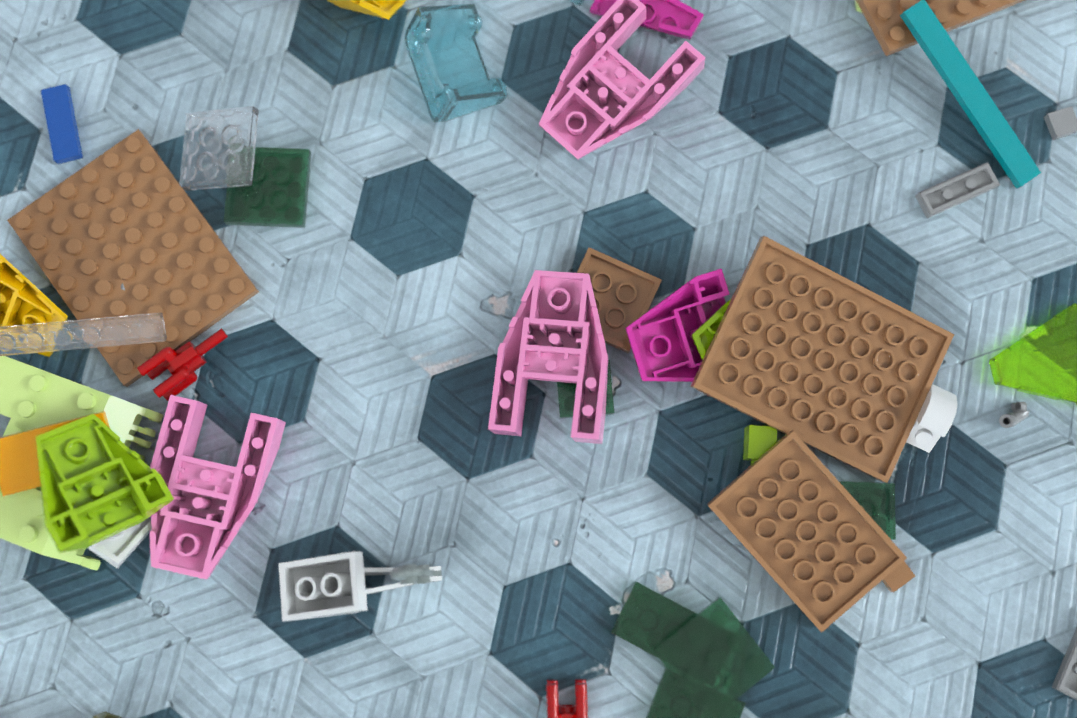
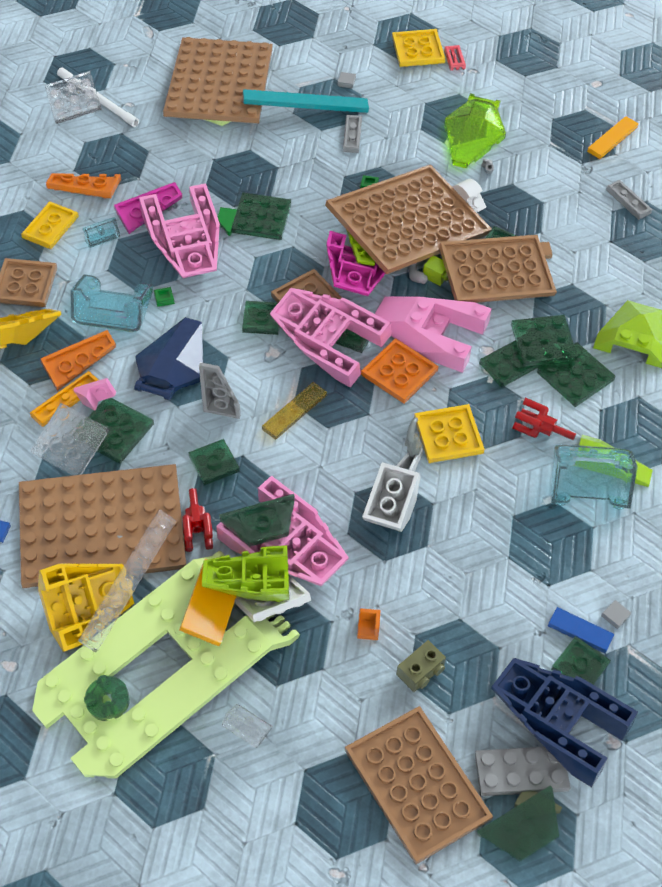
camera: 65 degrees left, 25 degrees down
none -> light orange tile [30,371,99,427]
none -> orange wing [40,330,116,391]
none -> bright pink slope [73,378,116,411]
none -> dark blue windscreen [134,317,203,401]
none -> green tile [154,287,175,307]
none -> clear green plate [188,439,240,486]
none -> light grey wedge [199,362,241,419]
none -> green tile [218,207,237,236]
none -> clear green wing [219,494,295,547]
none -> clear green plate [232,193,291,240]
none -> clear green plate [242,301,279,335]
none -> clear yellow tile [262,382,327,440]
none -> orange panel [357,608,381,640]
none -> green tile [360,175,379,189]
none -> orange plate [361,338,439,404]
none -> bright pink wedge [375,297,492,373]
none -> light grey arm [408,264,428,284]
none -> yellow plate [414,404,485,463]

